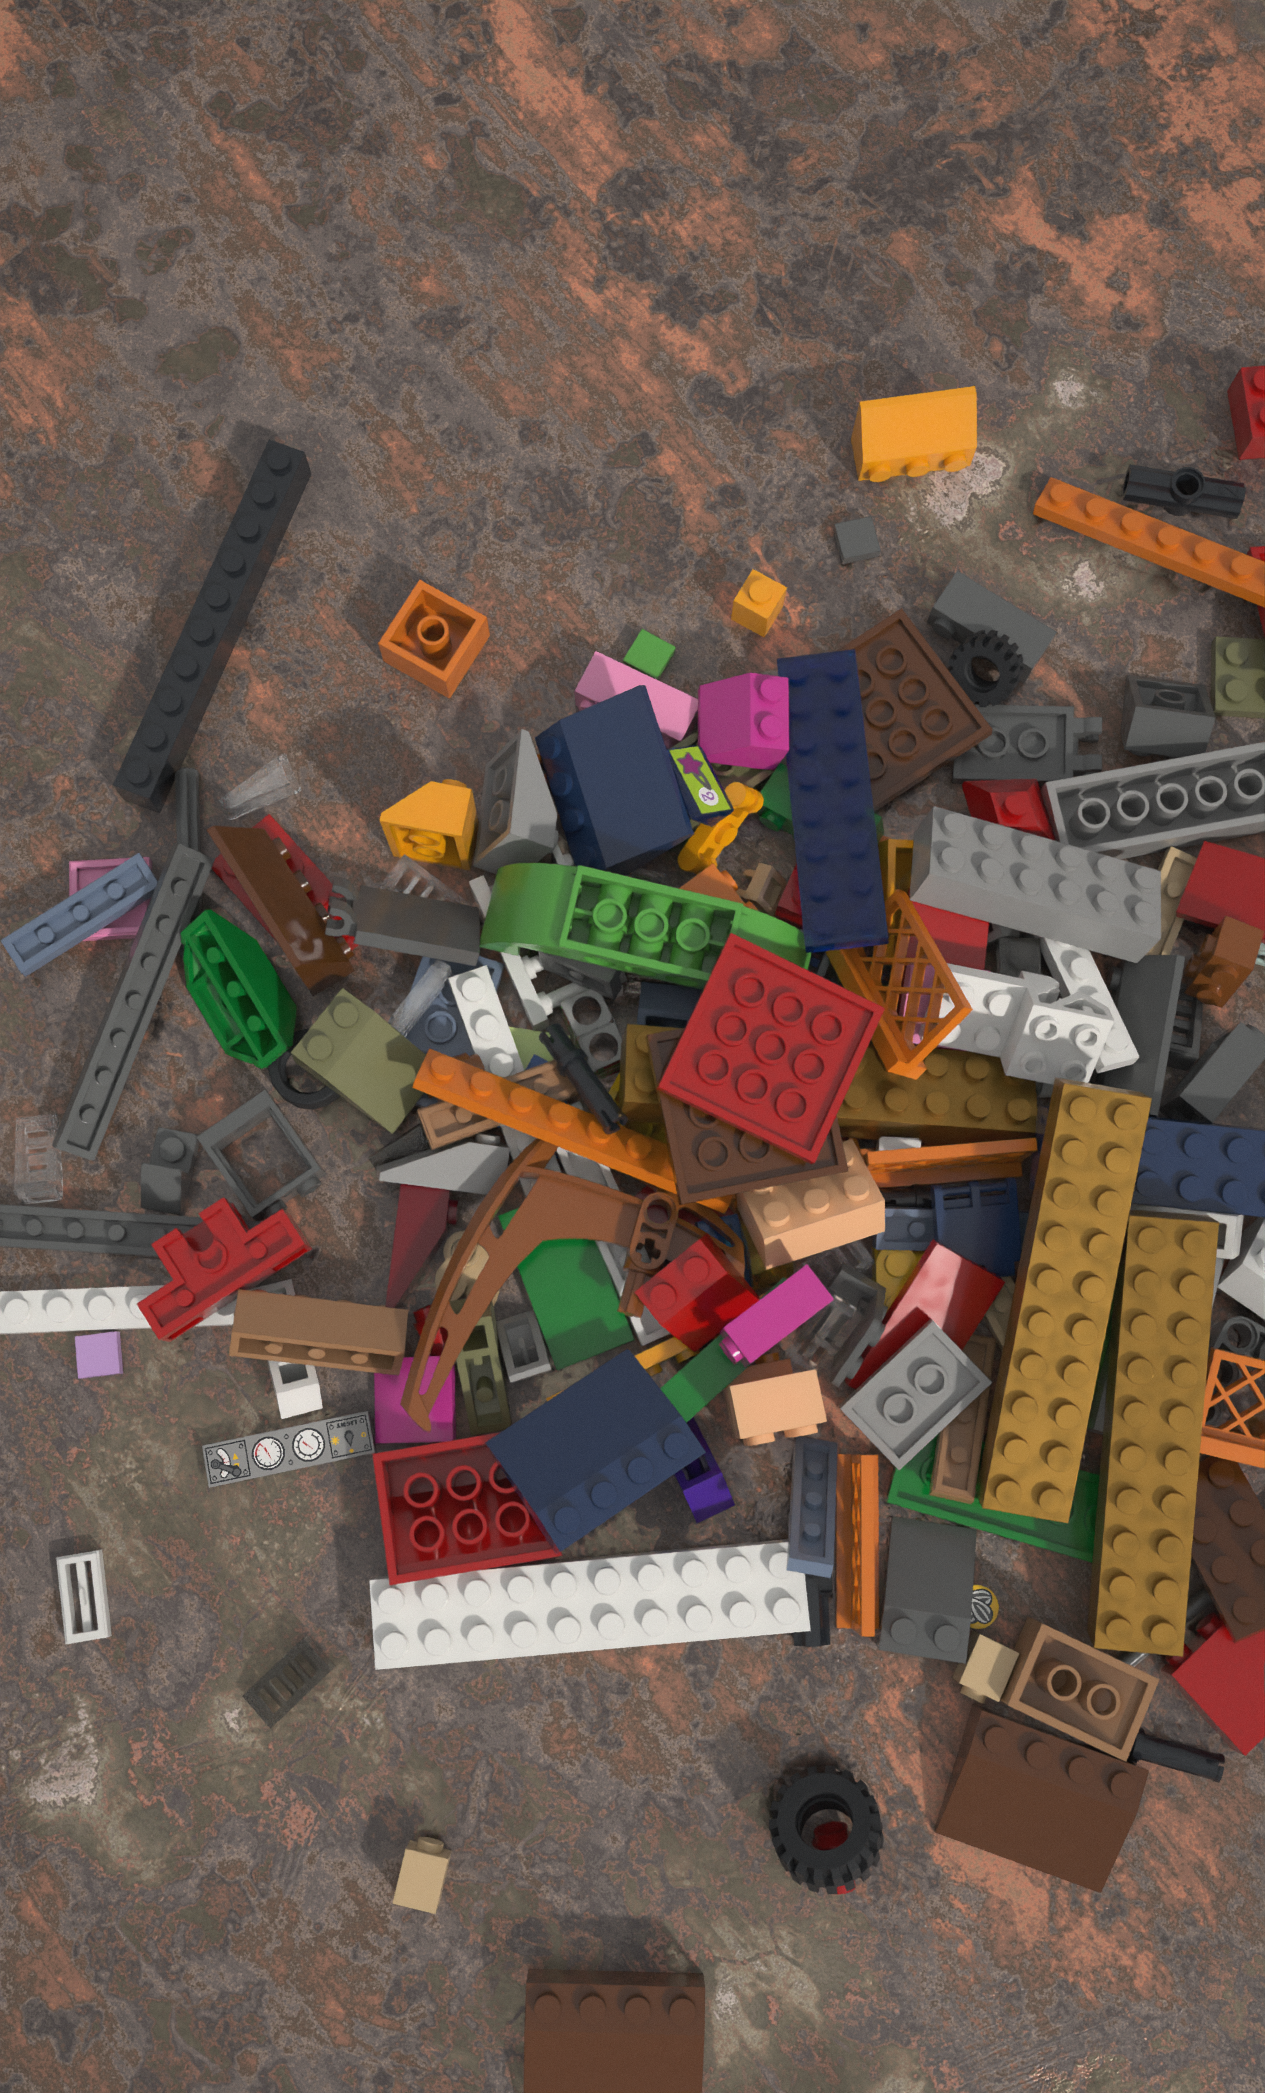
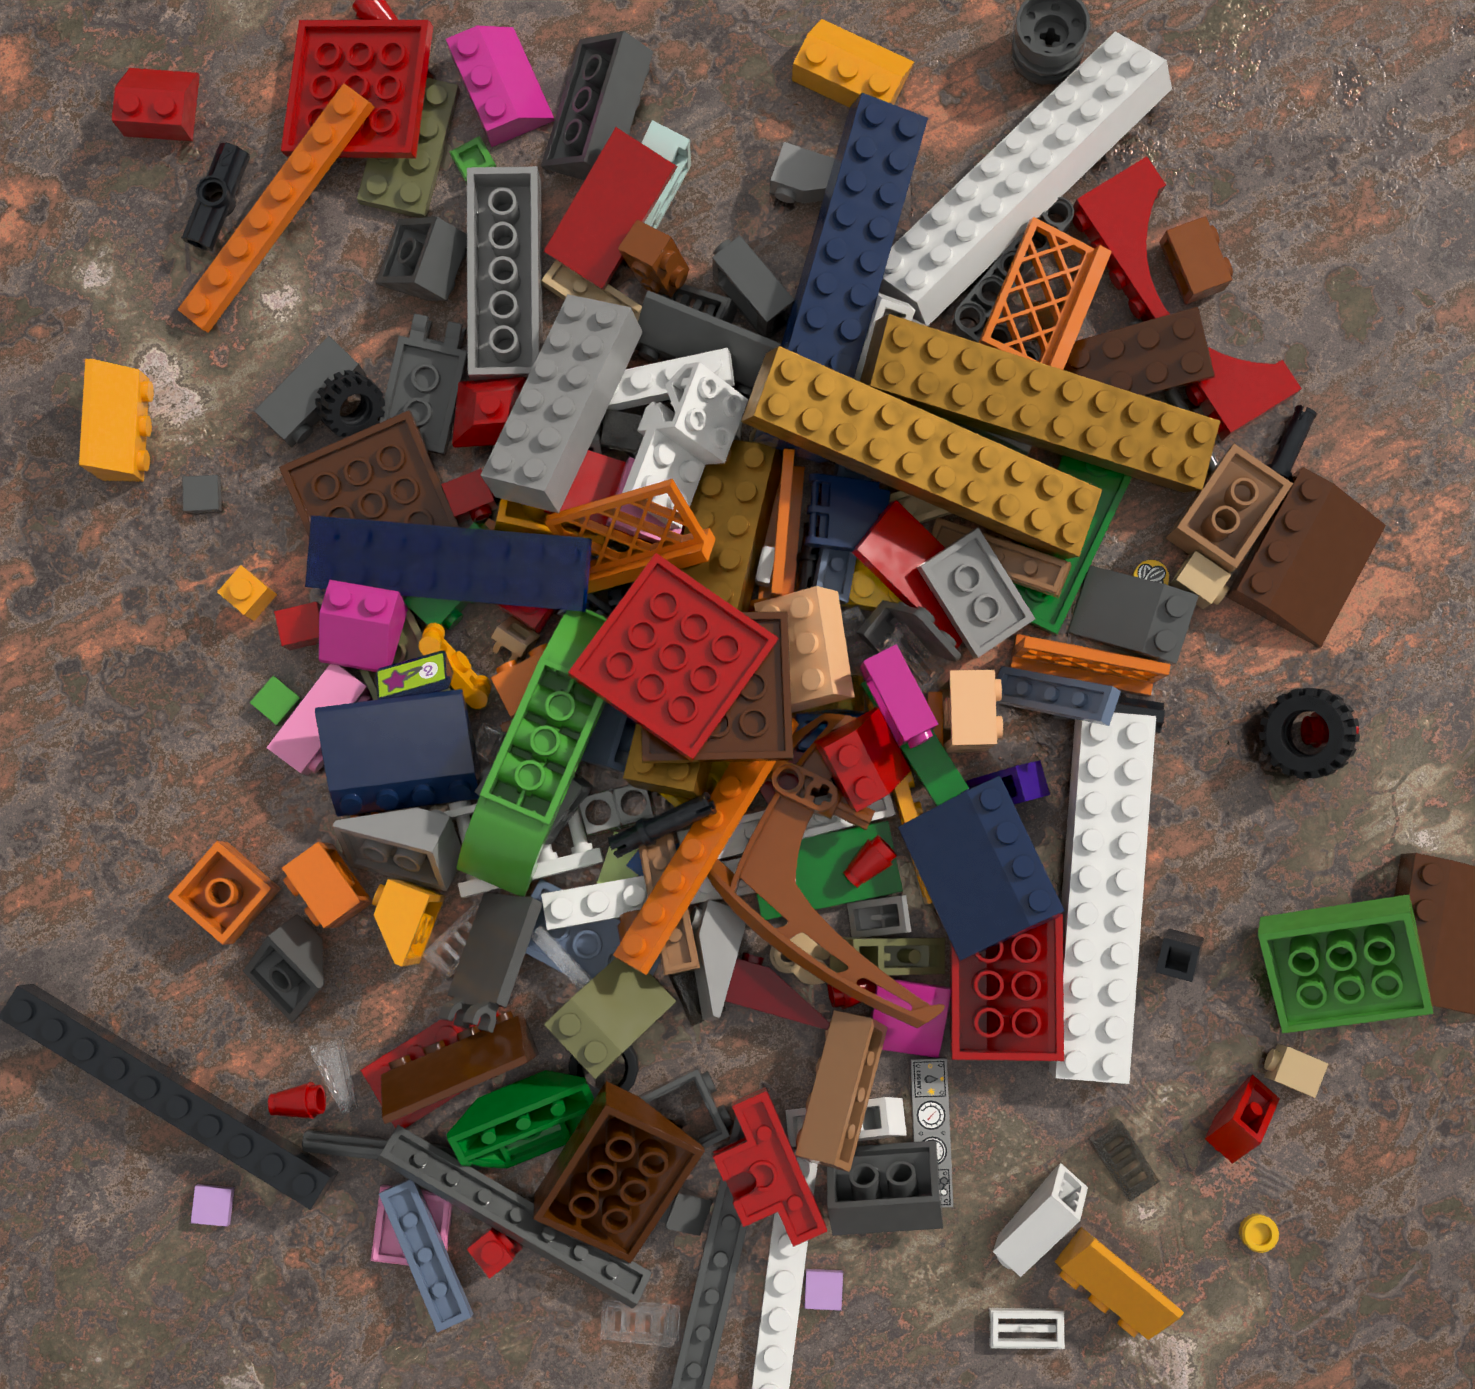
camera: 80 degrees left, 5 degrees up
none -> lavender tile [191,1184,235,1226]
none -> dark grey slope [243,914,324,1023]
none -> red cone [268,1082,326,1119]
none -> red brick [274,602,322,651]
none -> orange brick [282,842,373,928]
none -> red brick [441,468,498,524]
none -> red brick [467,1227,523,1279]
none -> reddish brown slope [533,1081,705,1263]
none -> dark grey slope [827,1141,943,1236]
none -> red cone [843,835,897,888]
none -> white slope [993,1163,1088,1277]
none -> light orange slope [1054,1227,1184,1340]
none -> black brick [1156,929,1204,982]
none -> red slope [1205,1074,1280,1164]
none -> yellow tile [1239,1213,1279,1253]
none -> bright green slope [1258,895,1433,1033]

